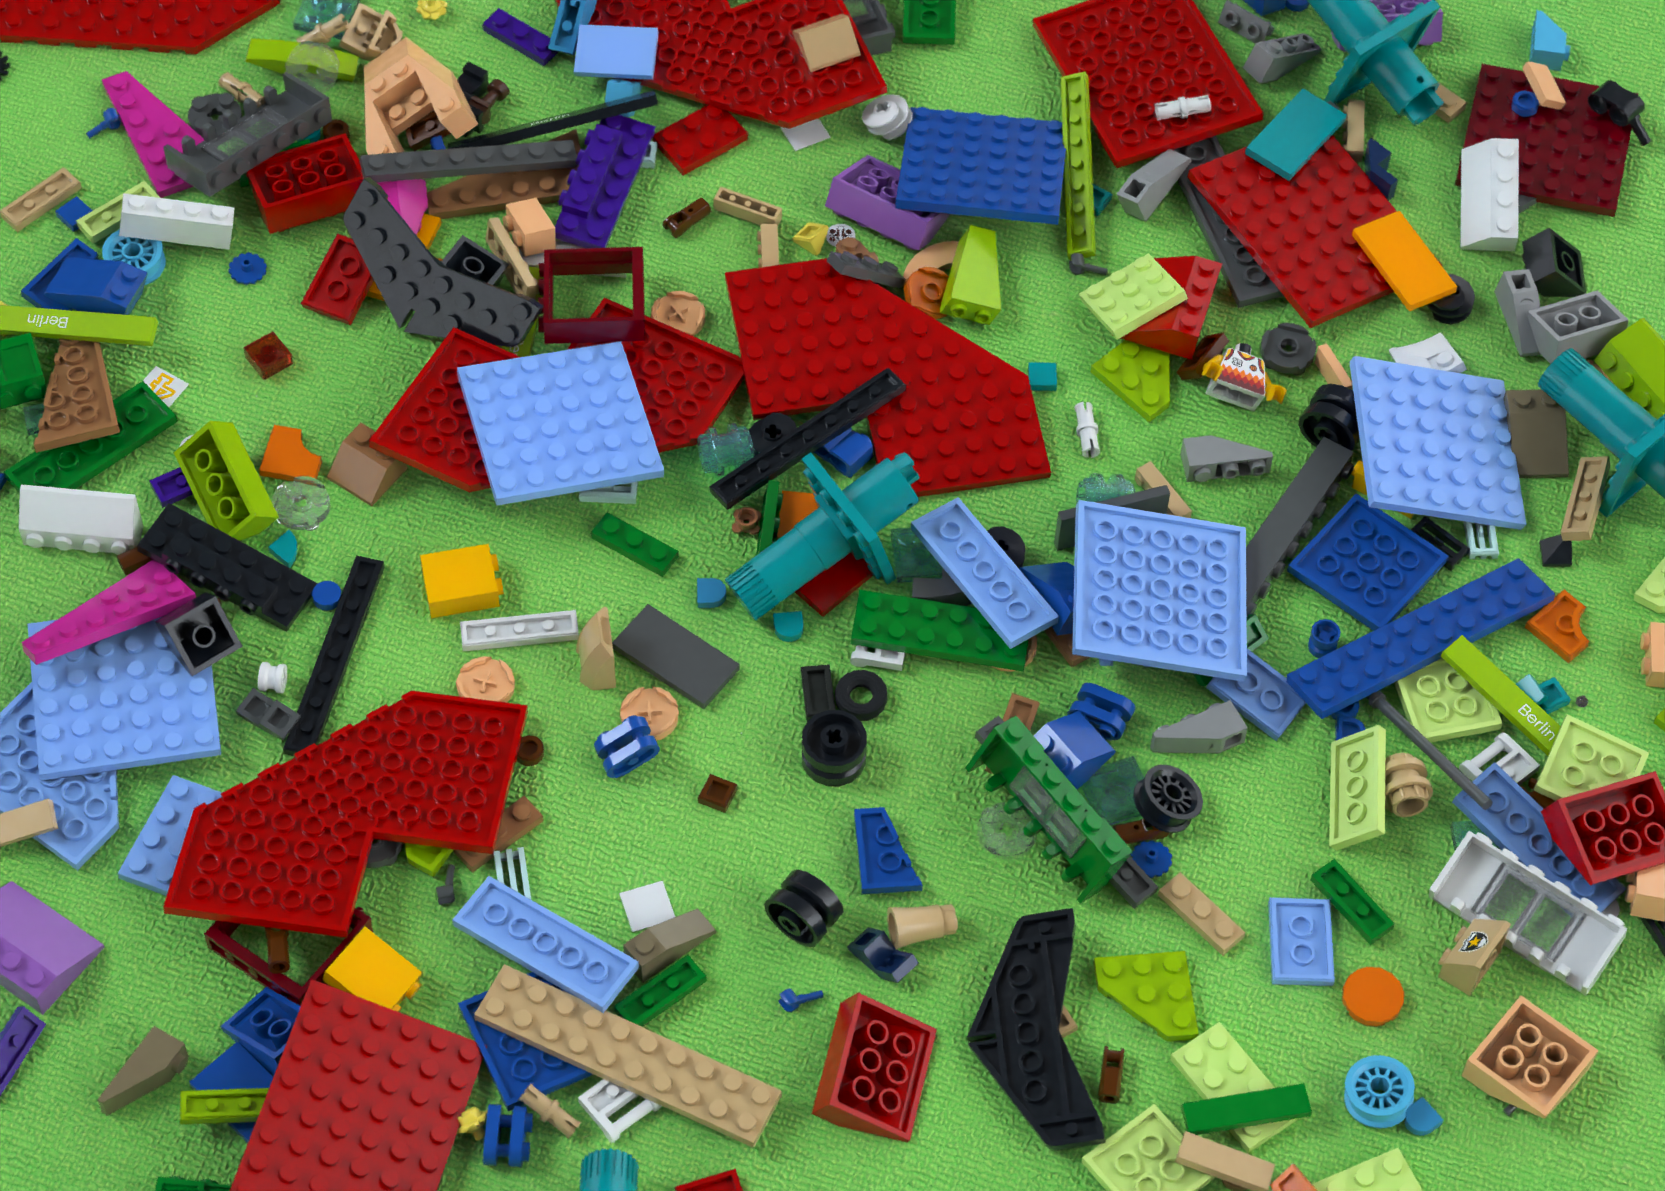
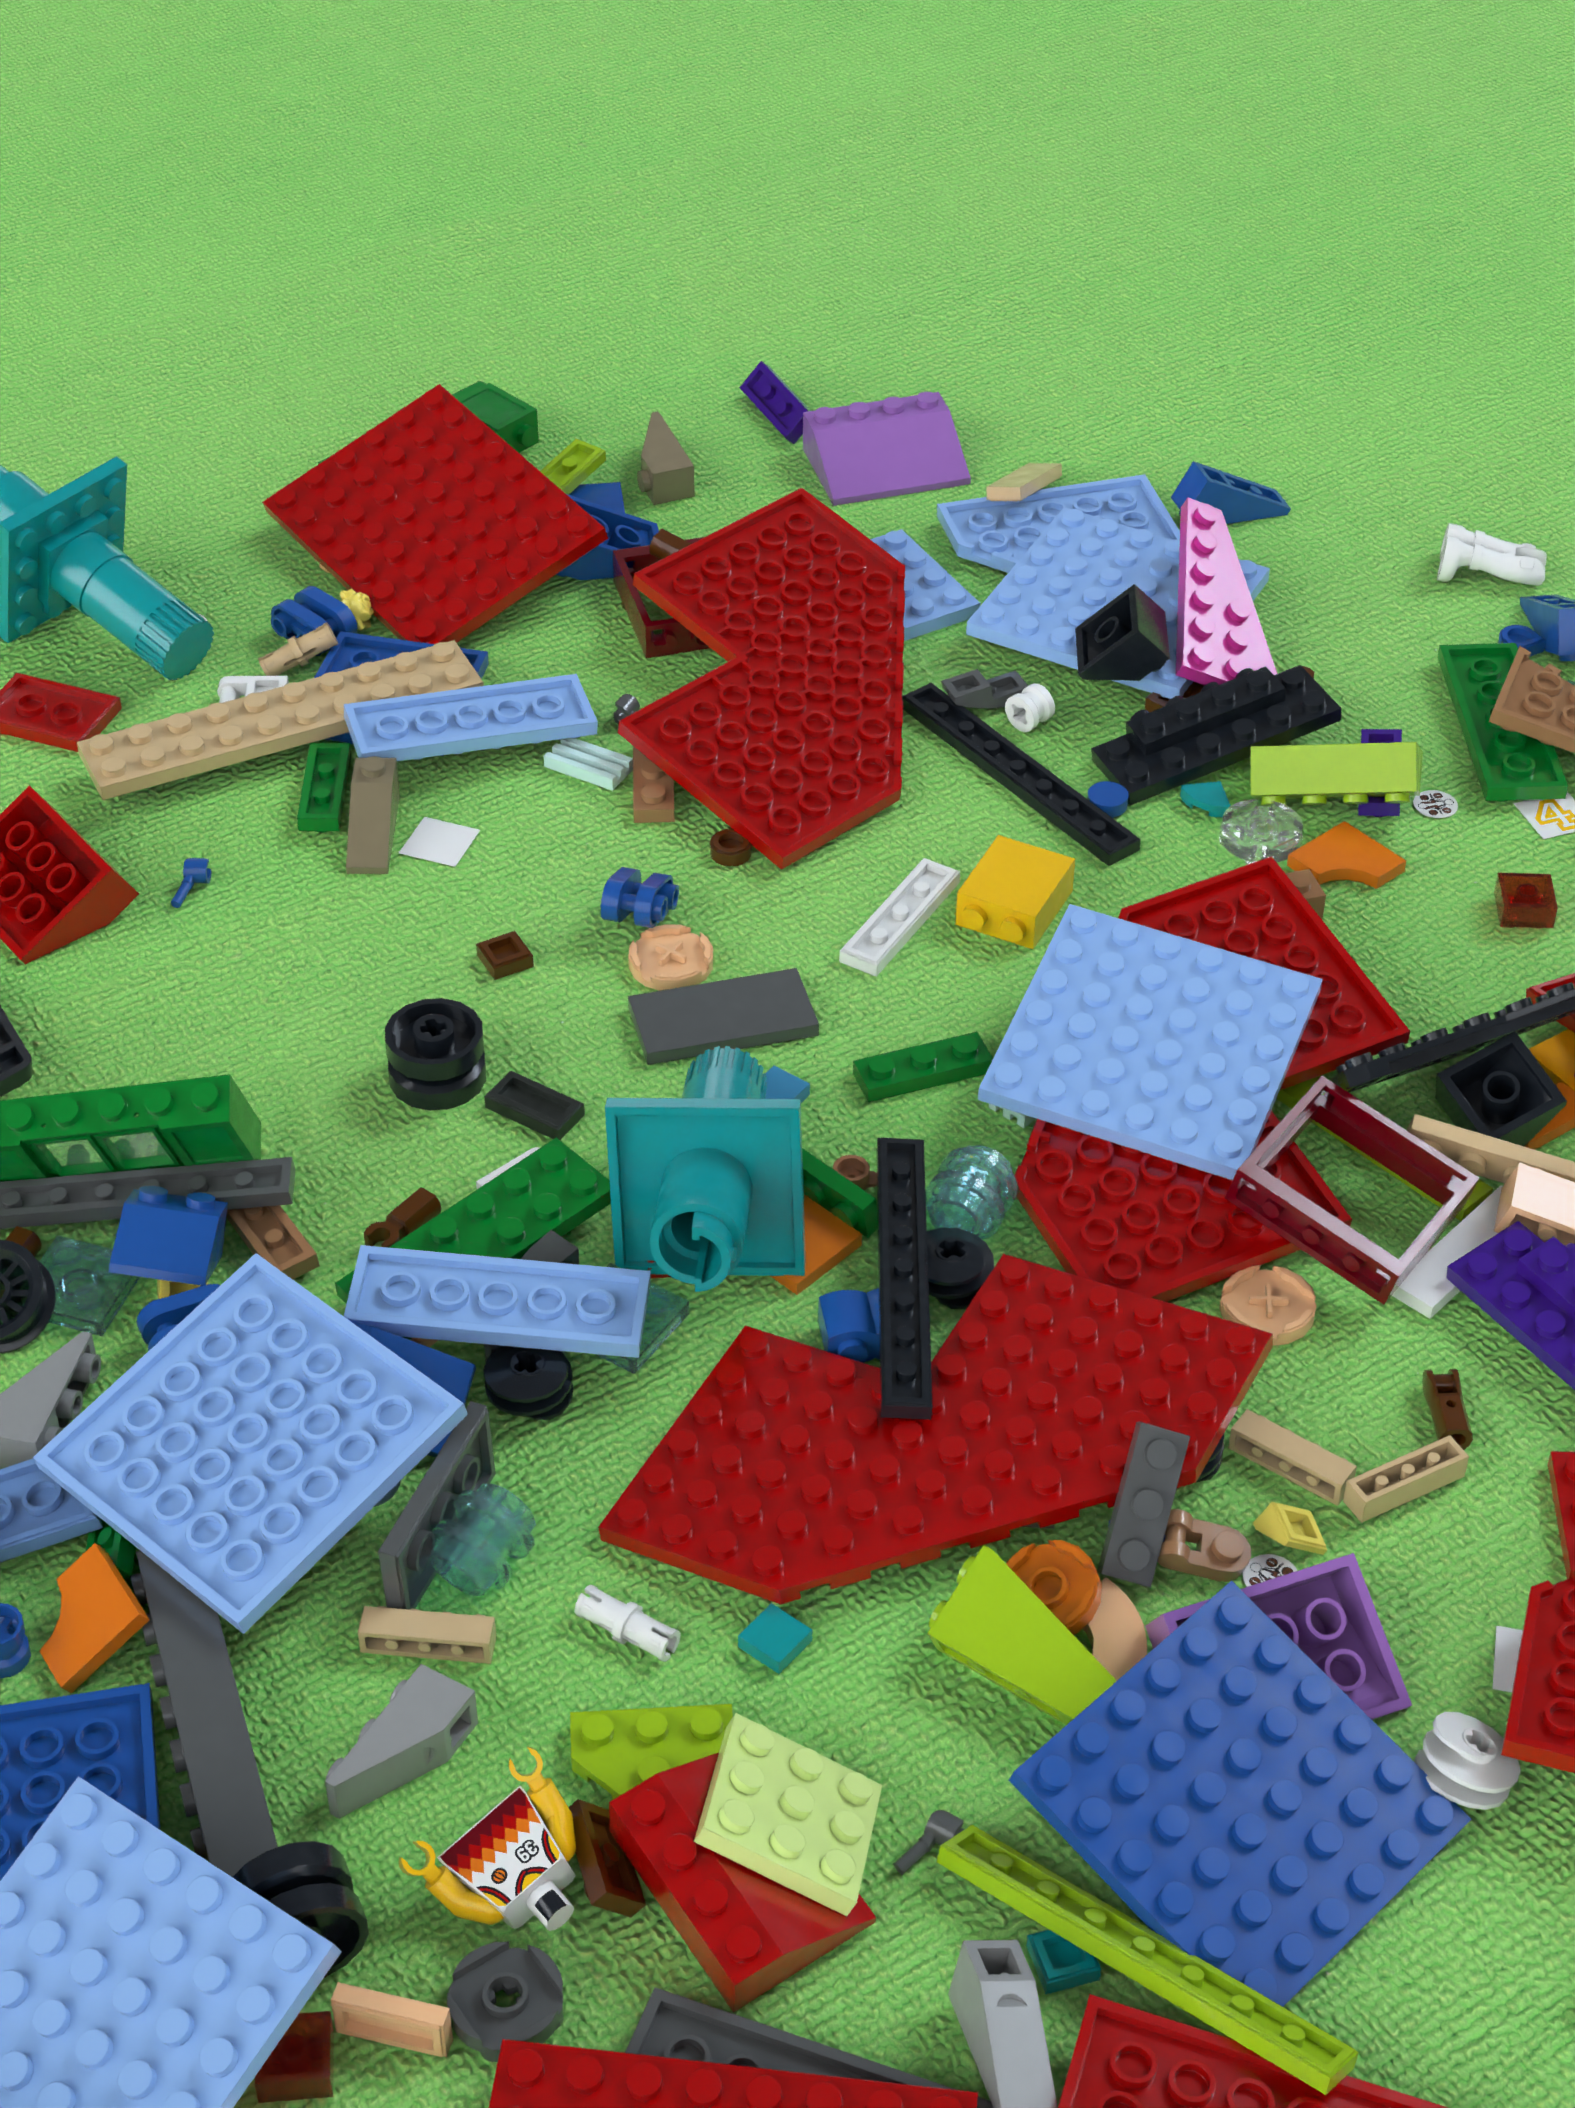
camera: 130 degrees right, 15 degrees down
white slope [19,484,144,555] -> none
yellow brick [322,926,423,1012] -> none
light nougat tile [456,656,515,703] -> none
tan slope [576,606,616,690] -> none
black wheel [764,869,844,947] -> none
black tyre [835,670,887,721] -> none
dark blue slope [847,927,919,983] -> none
blue wing [854,807,923,895] -> none
tan plant [887,904,958,949] -> none
none -> orange tile [39,1543,150,1693]
none -> reddish brown bar [364,1187,441,1248]

